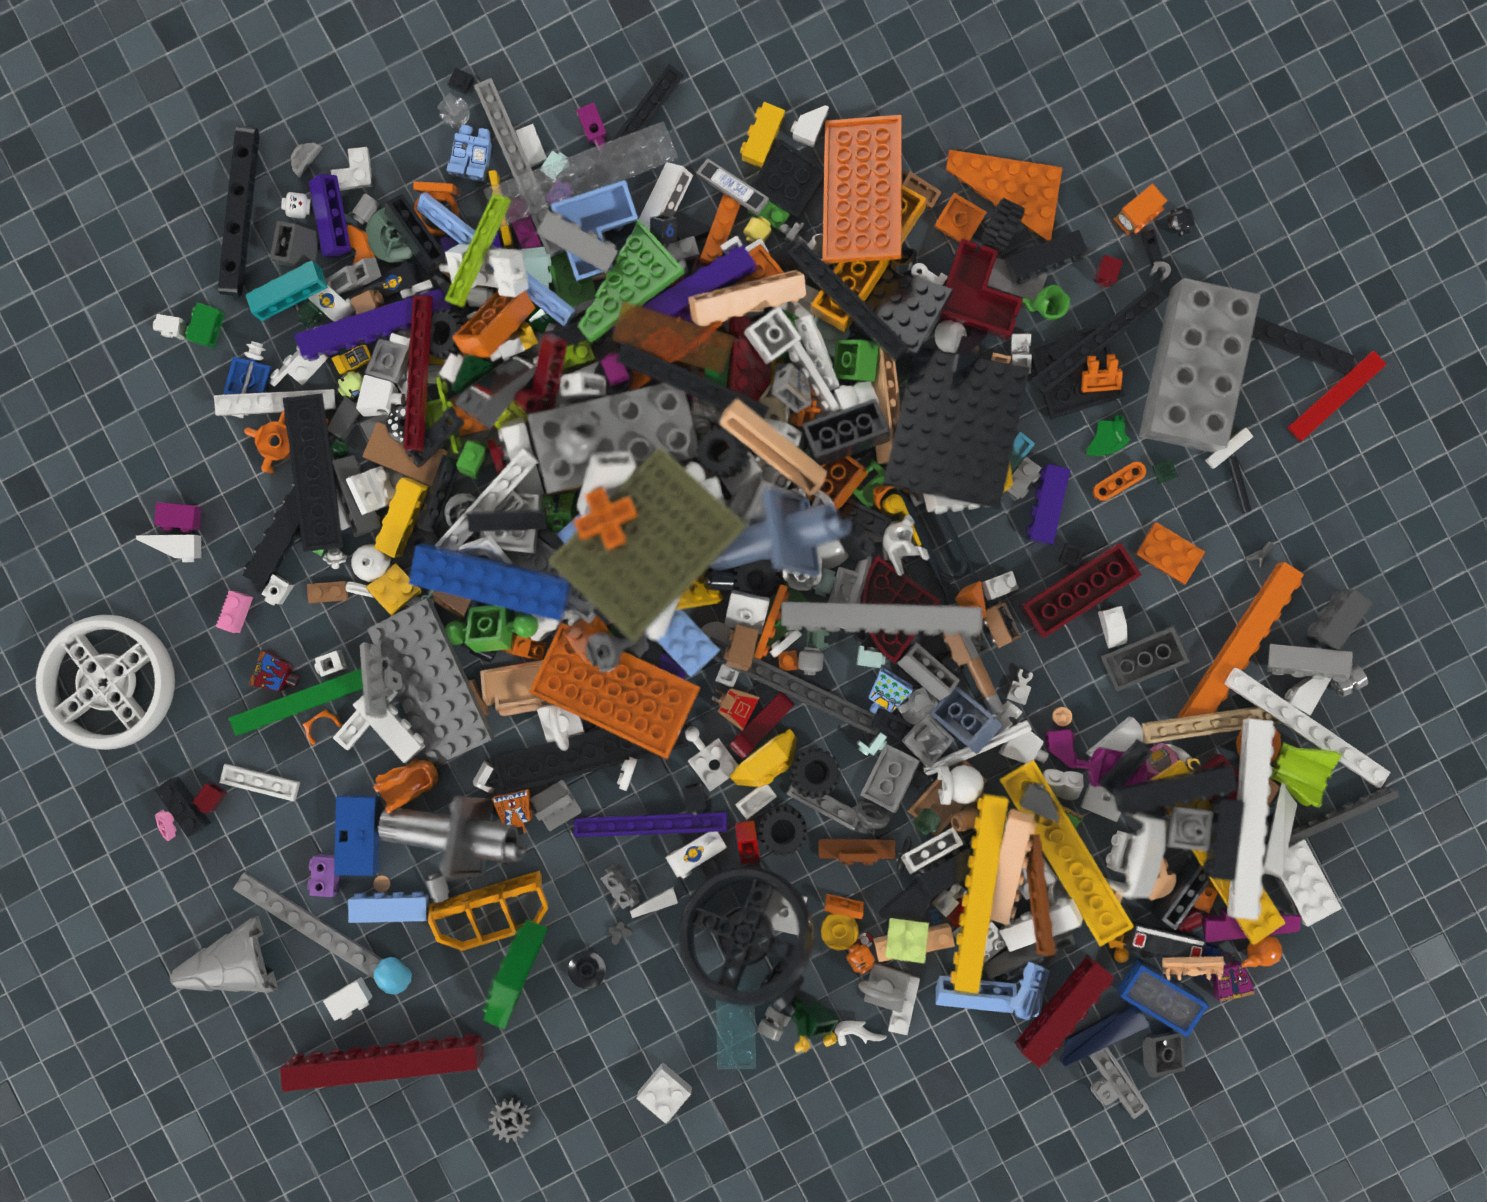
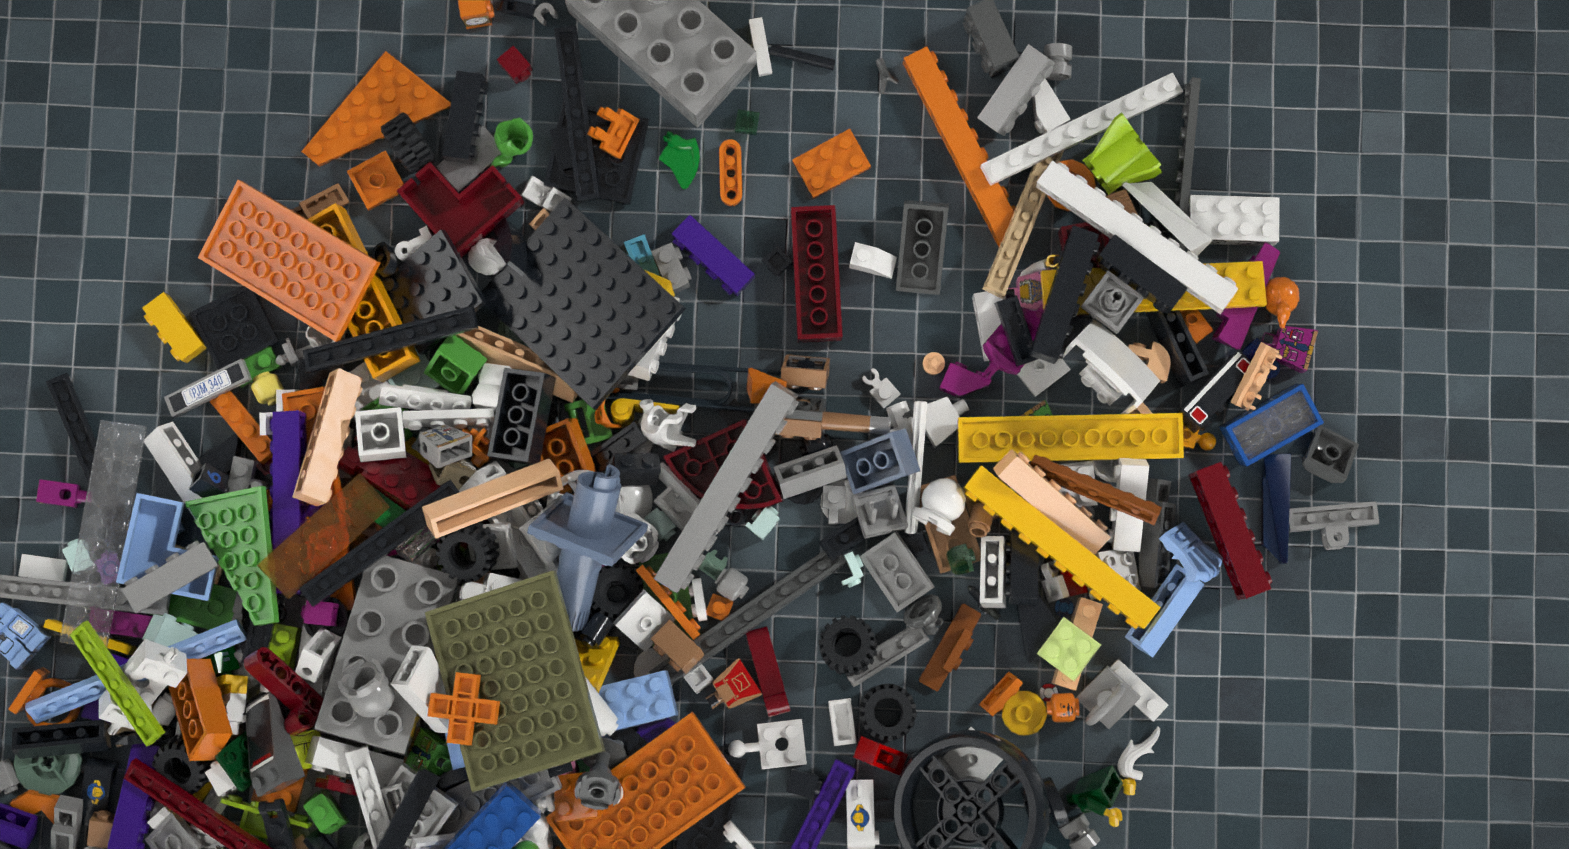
camera: 65 degrees left, 5 degrees down
white plate [400,279,436,300] -> none
yellow wedge [729,729,798,787] -> none
white slope [791,105,829,148] -> none
light blue torso [869,666,913,714] -> none
white plate [981,571,1019,601] -> none
dark grey slope [1019,782,1059,822] -> none
white brick [1043,769,1084,800] -> none
dark red brick [1177,907,1204,933] -> none

